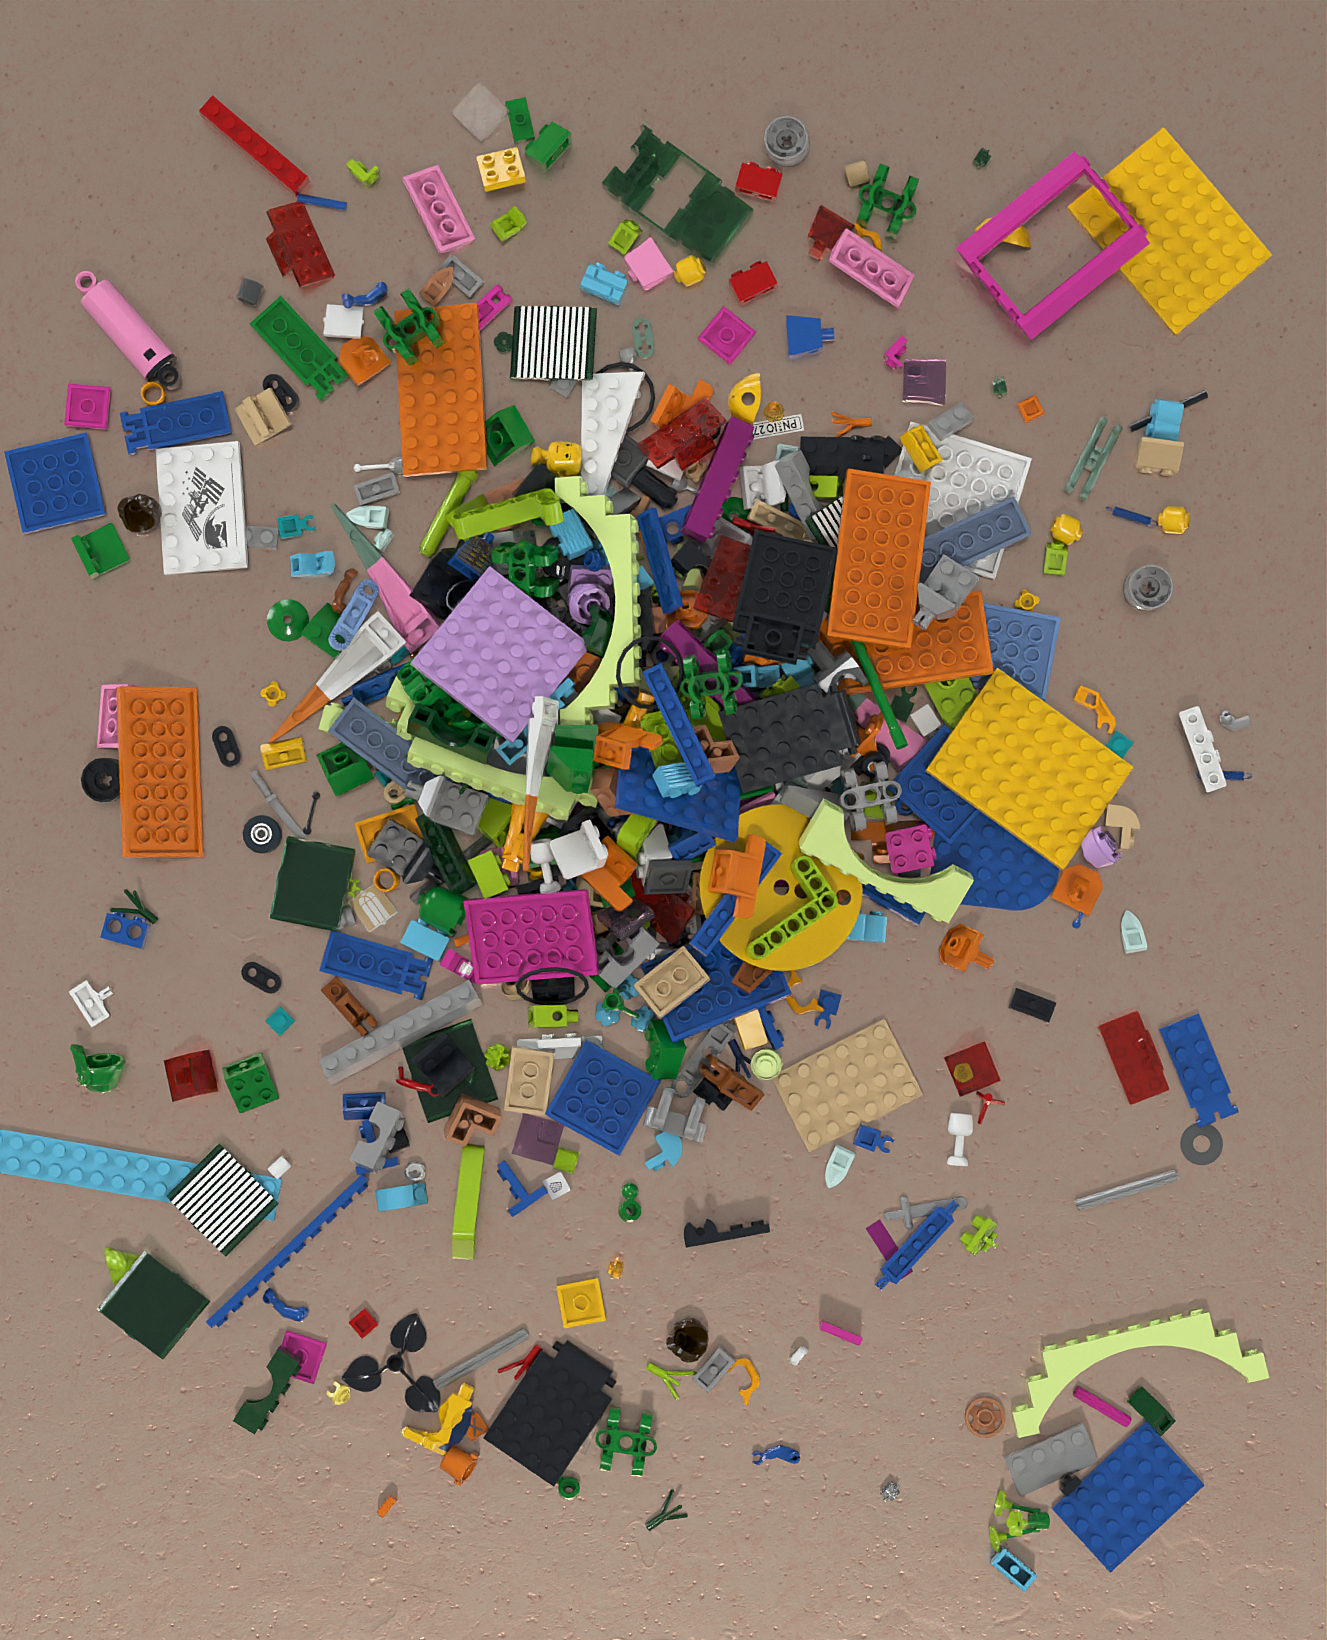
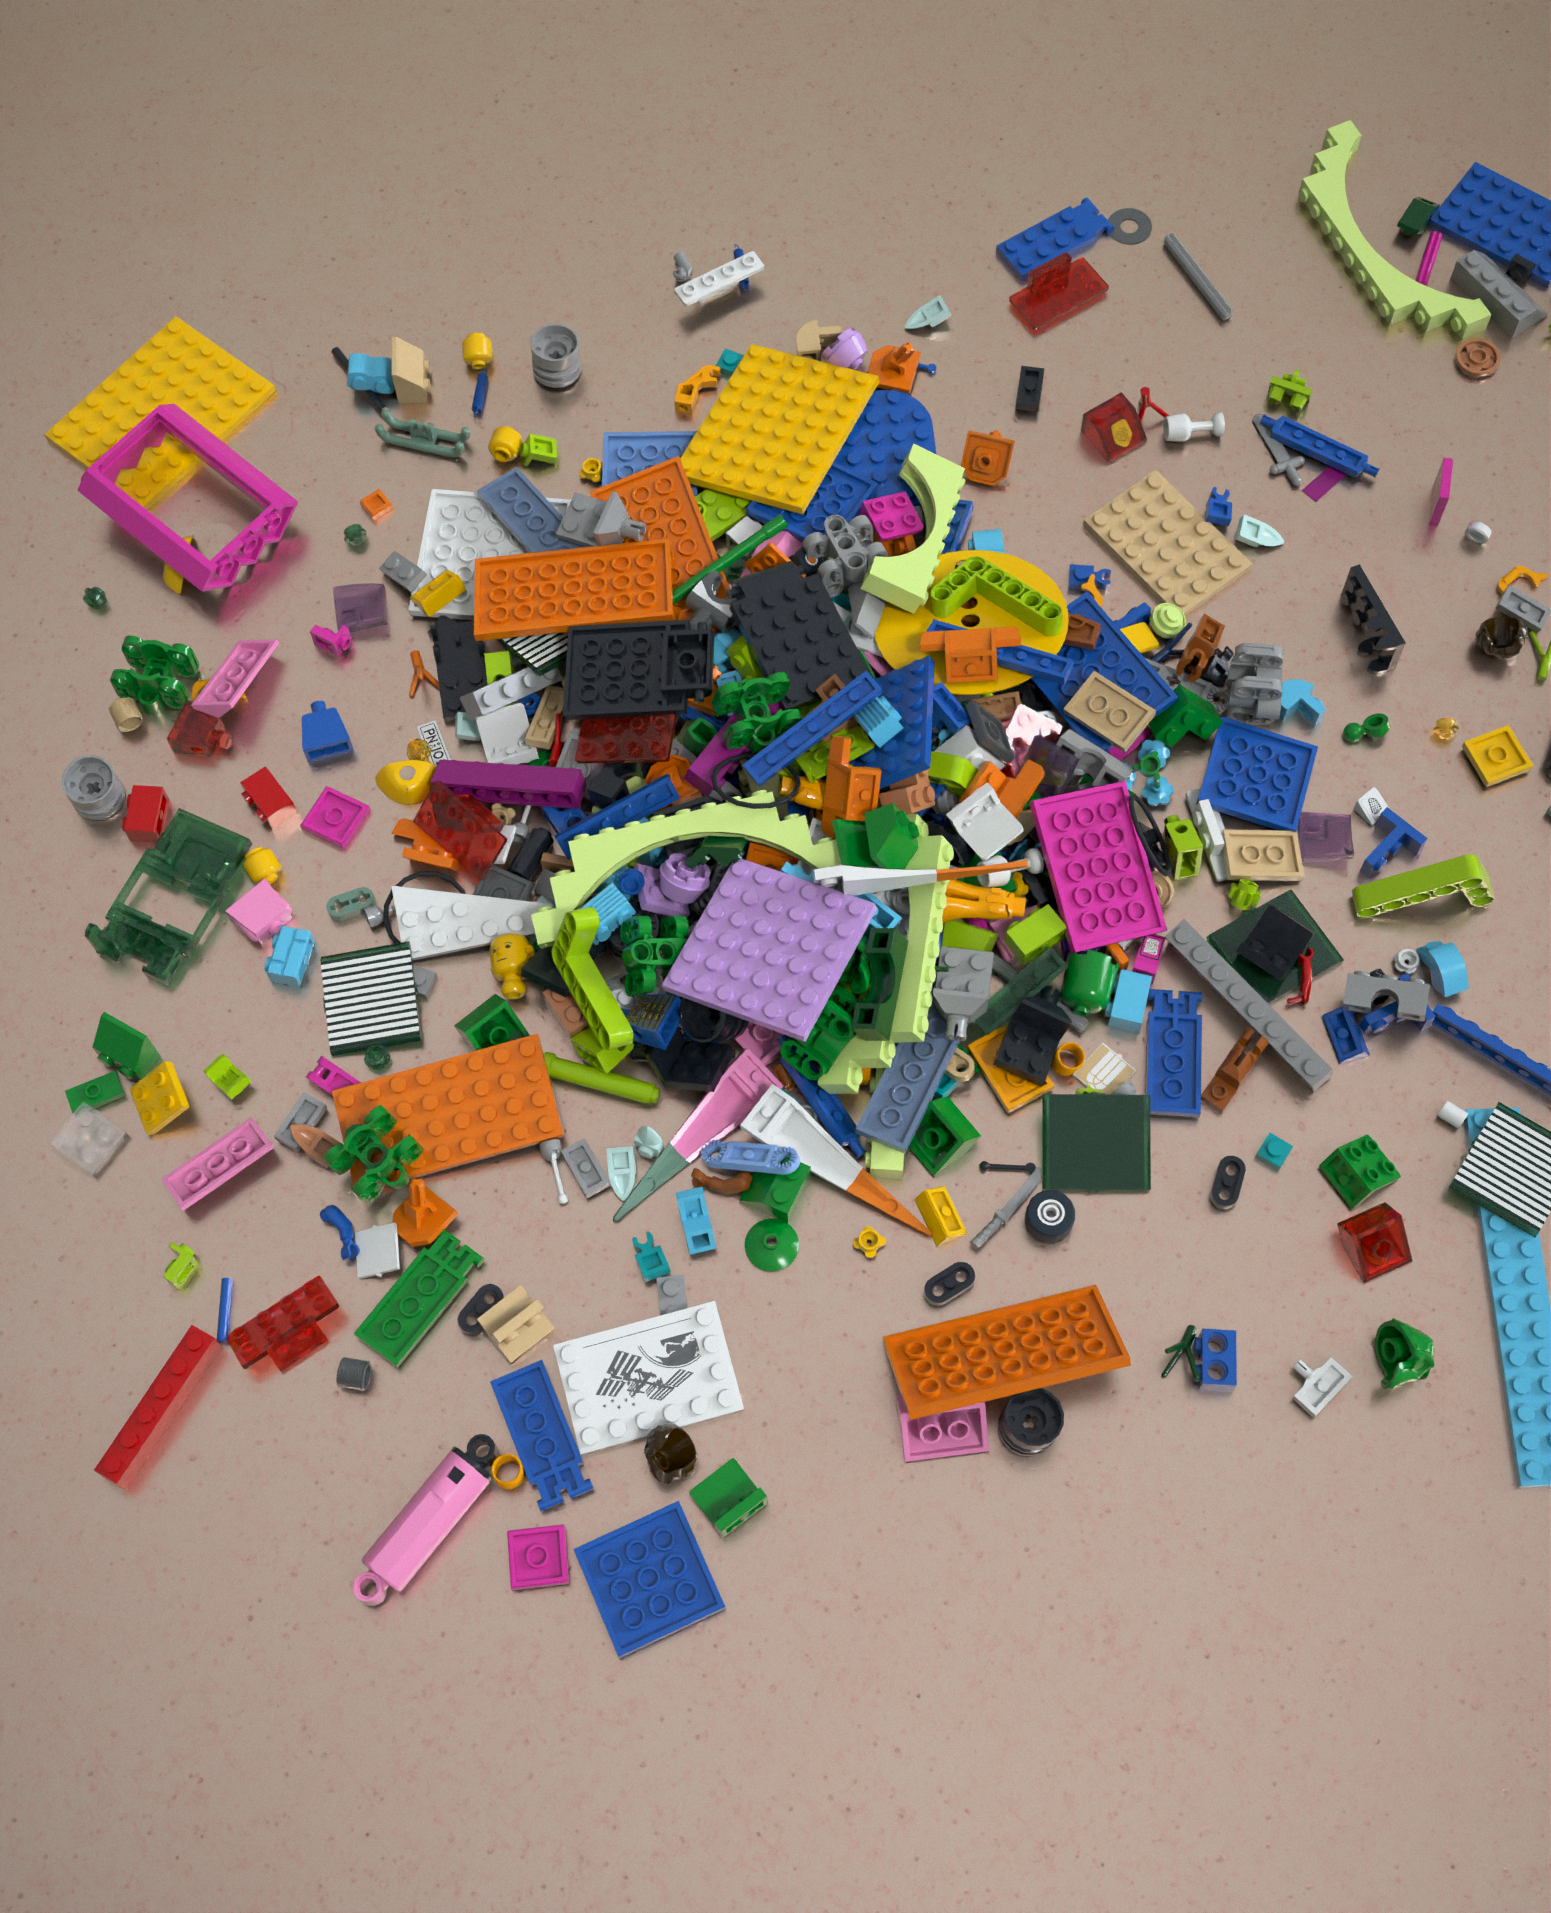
camera: 100 degrees left, 20 degrees down
nougat brick [444,1093,502,1146] -> none
lime piece [553,1147,579,1174] -> none
lime bracket [608,219,643,255] -> none

